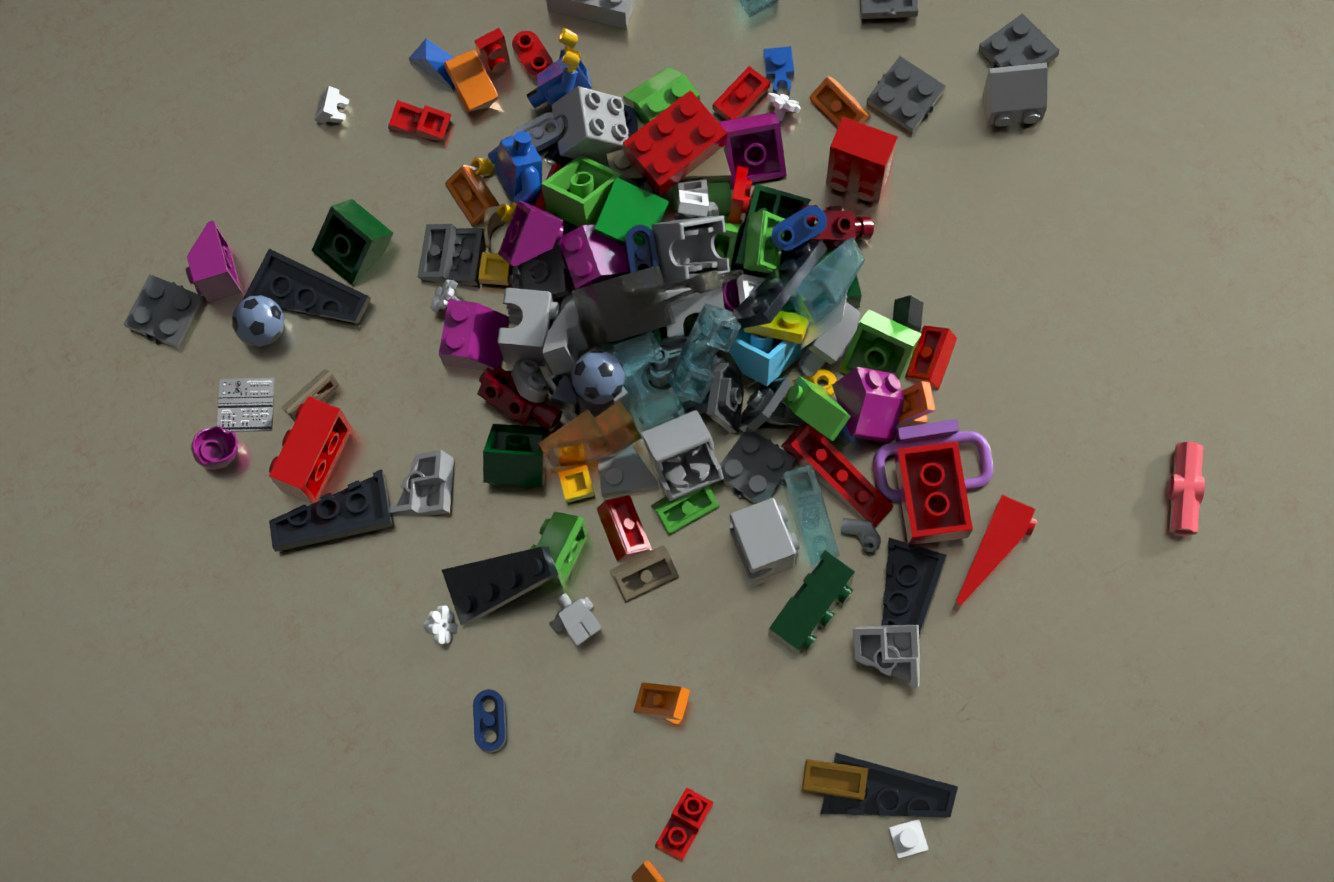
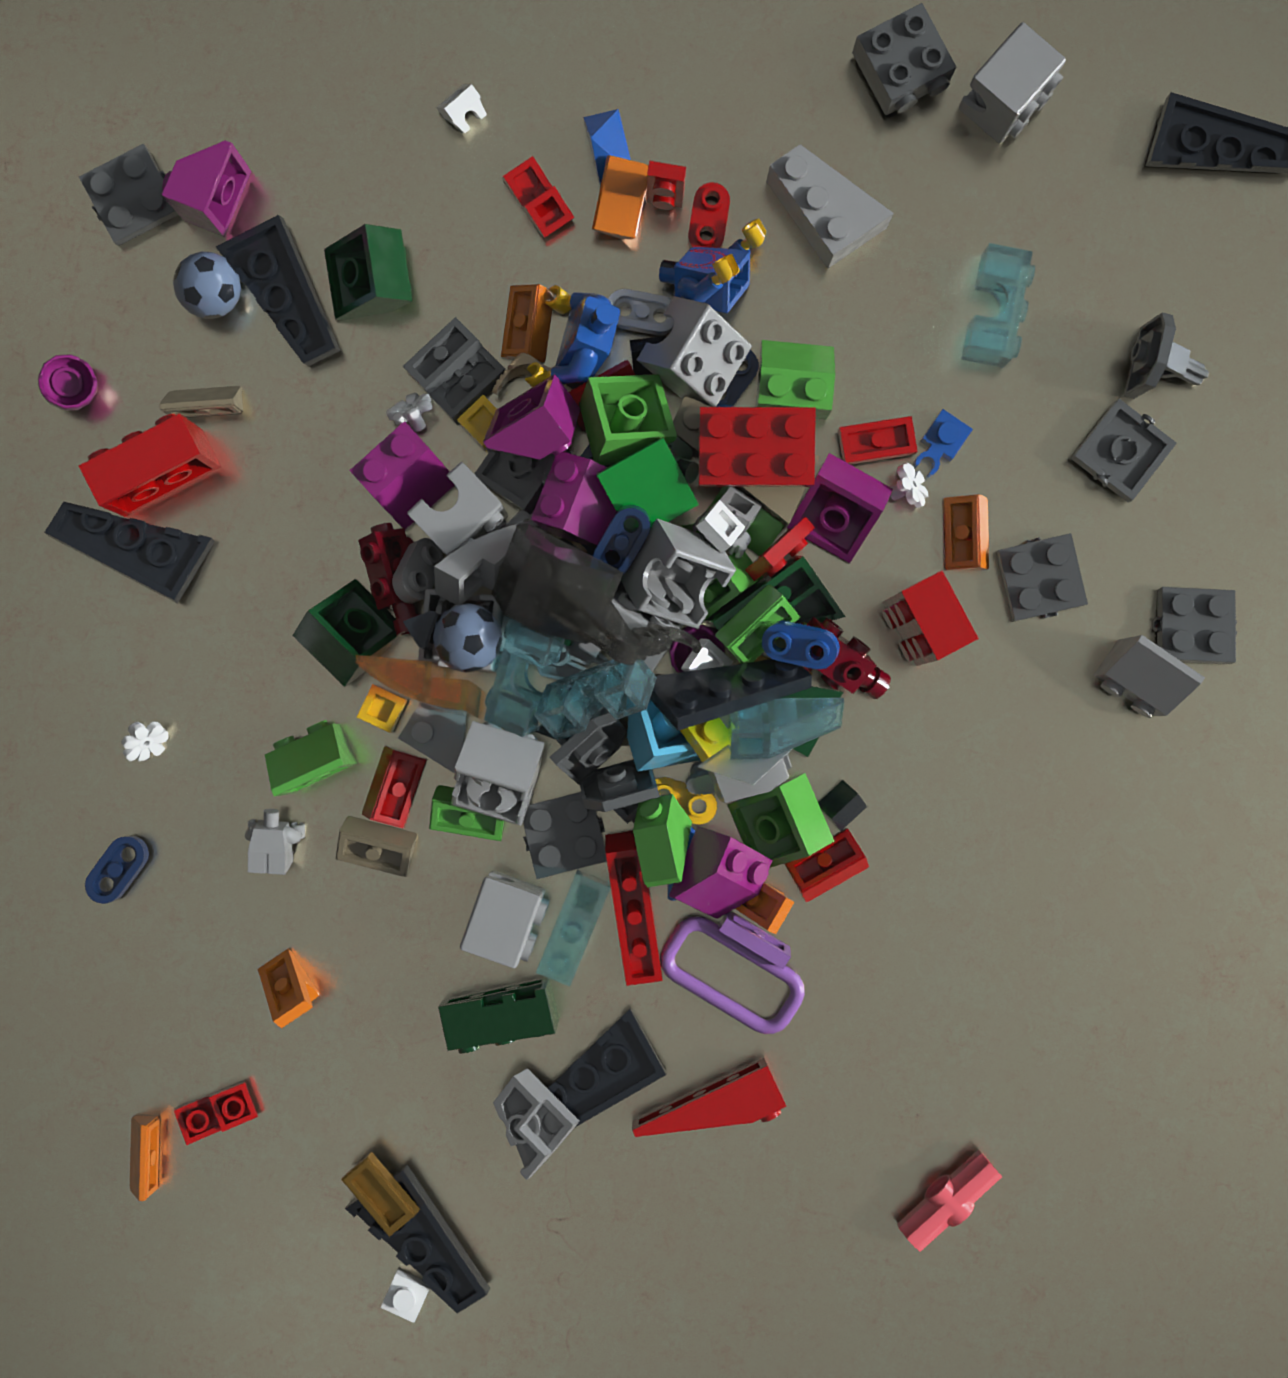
camera: 30 degrees right, 15 degrees up
light grey sticker [217,378,274,431] -> none
light grey slope [390,450,454,516] -> none
black wing [442,547,559,625] -> none
light grey arm [841,518,881,552] -> none
red brick [894,441,973,545] -> none

